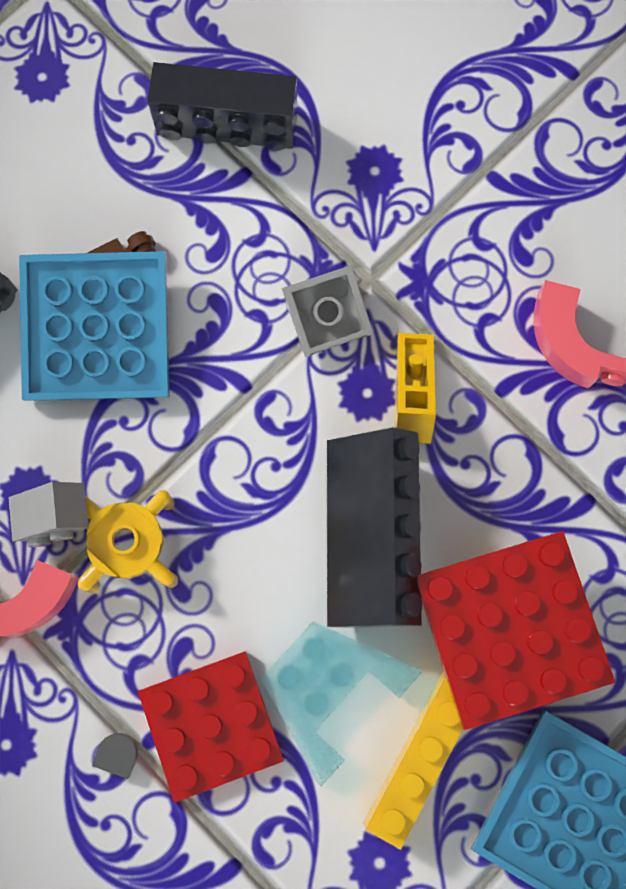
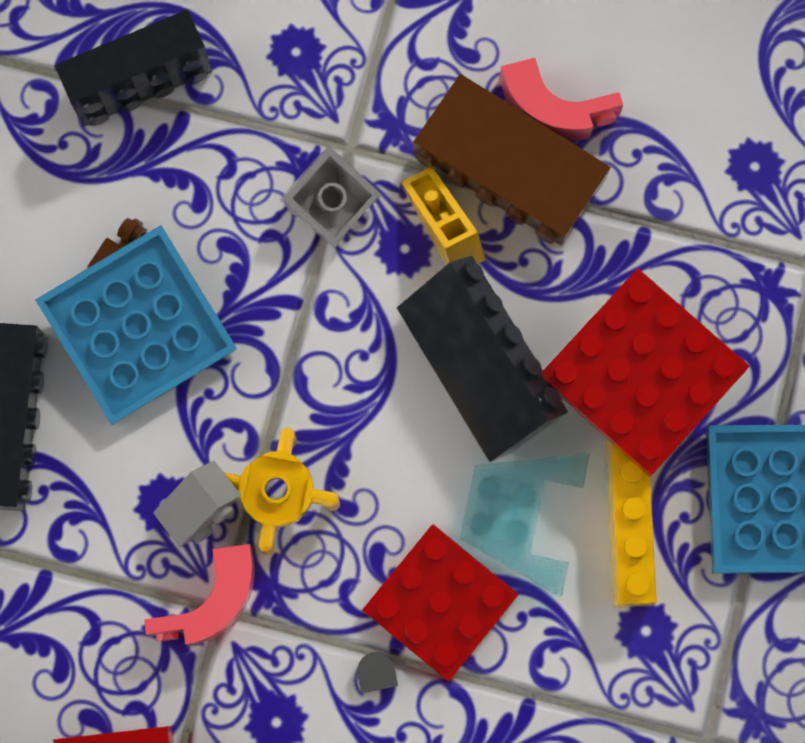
camera: 30 degrees left, 0 degrees up
none -> reddish brown brick [413,74,611,246]

